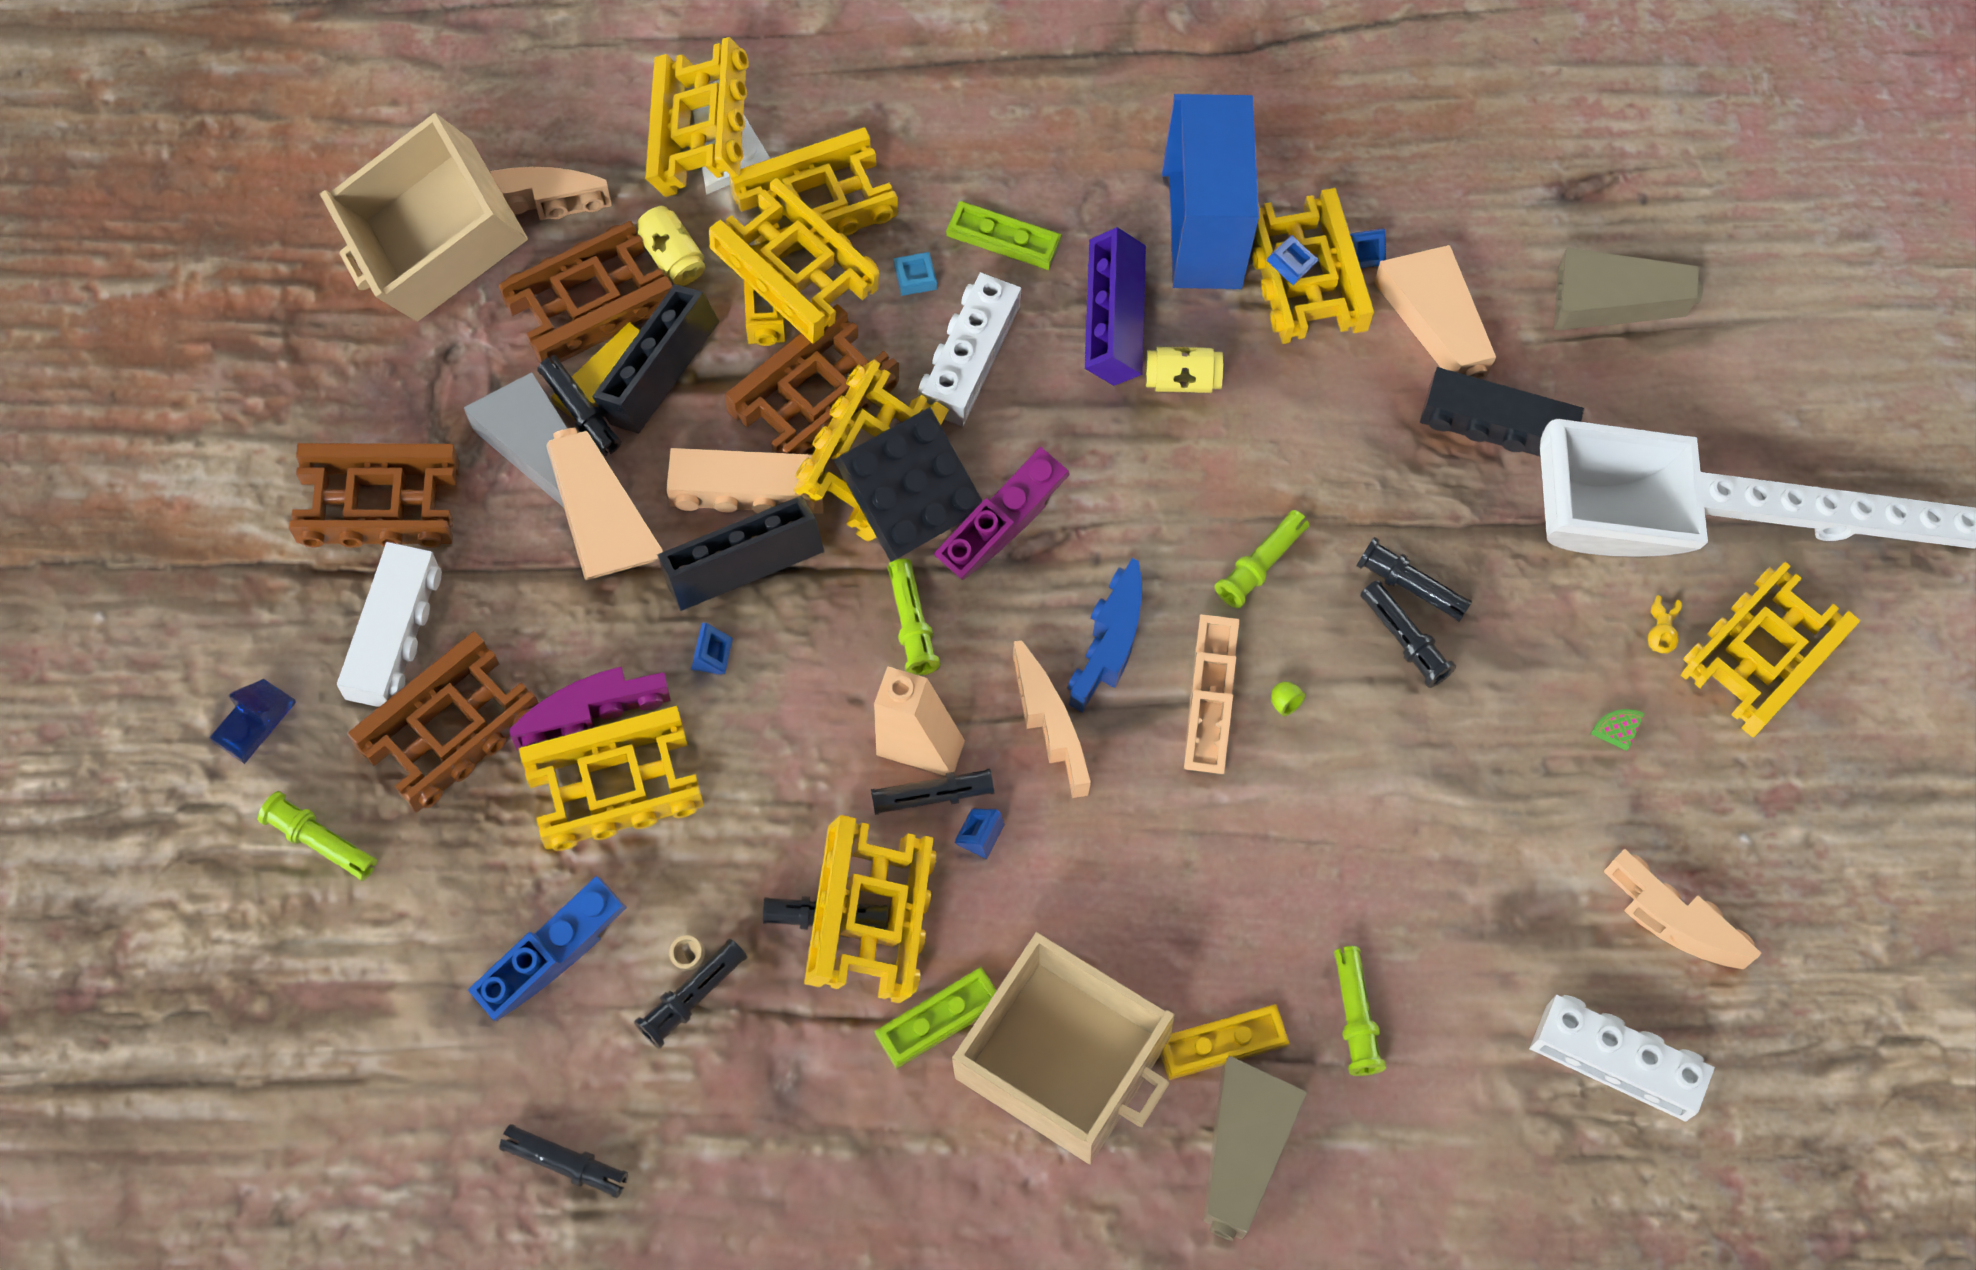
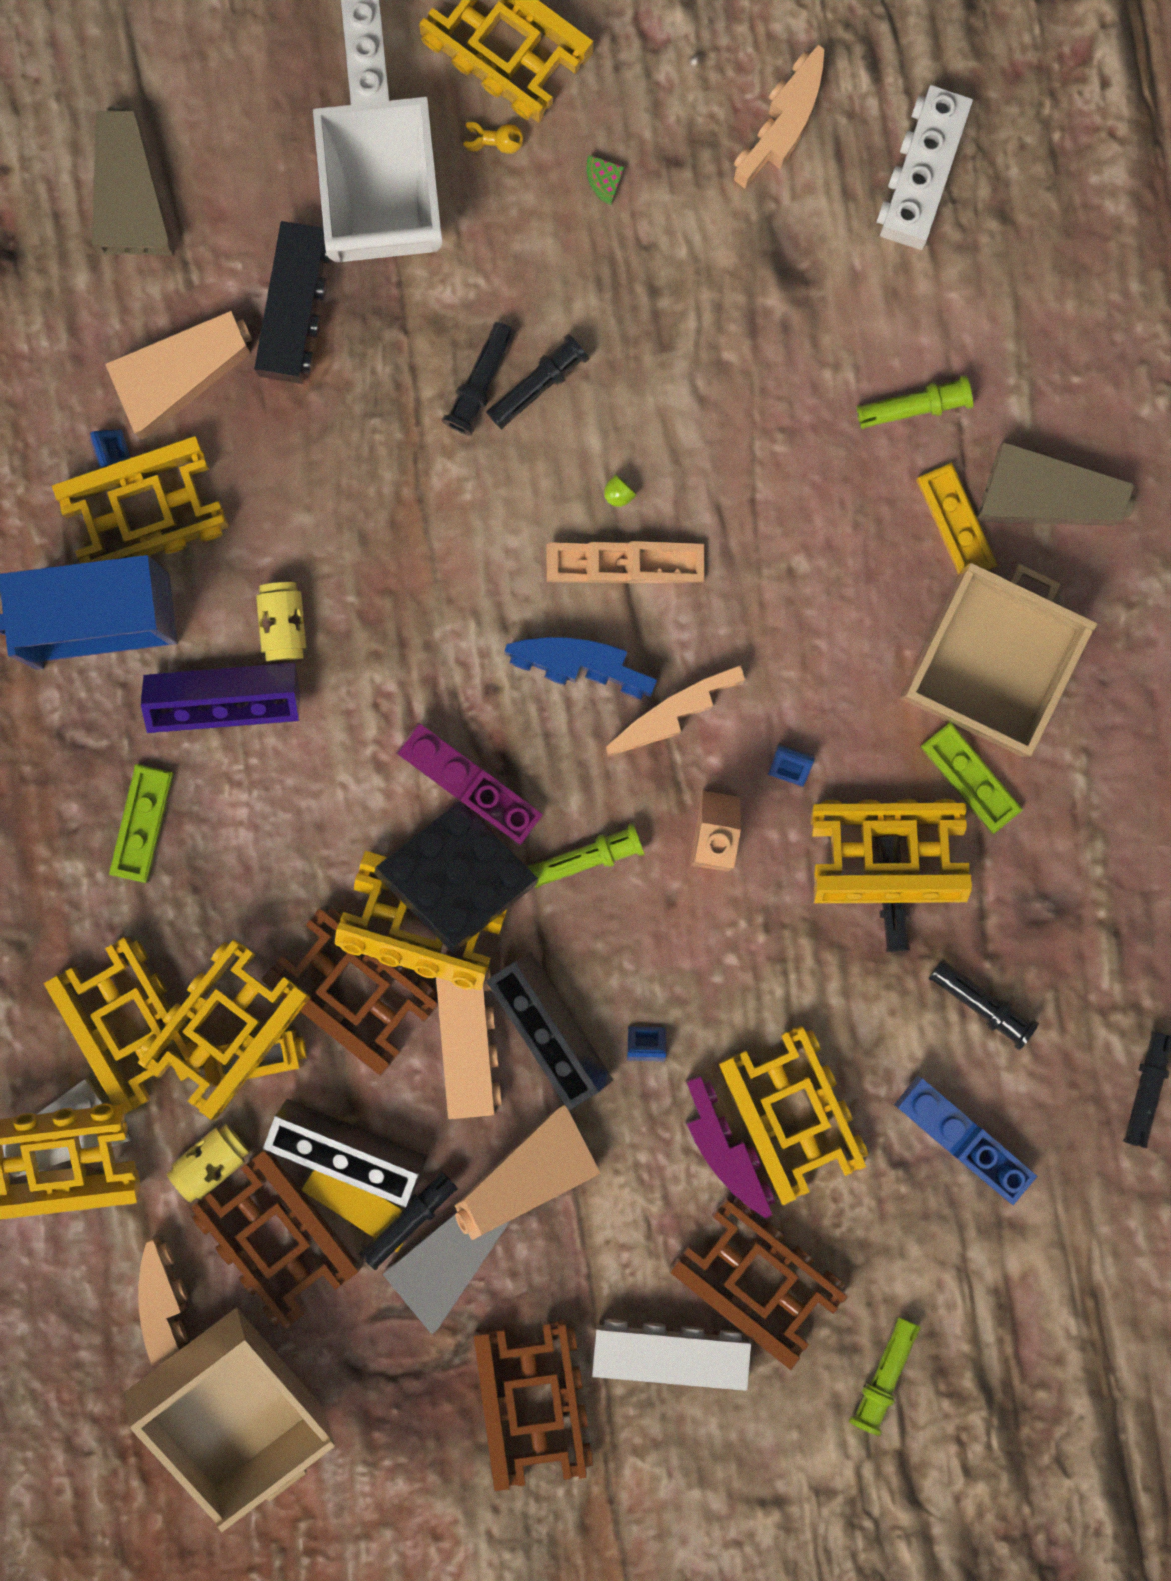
camera: 95 degrees left, 20 degrees up
clear blue slope [209,679,296,764] -> none
tan hinge [669,935,705,970] -> none
black pin [871,768,994,815] -> none
dark azure tile [893,252,937,296] -> none
white brick [918,272,1021,426] -> none
lime pin [1214,510,1310,609] -> none
tile [1266,235,1318,285] -> none

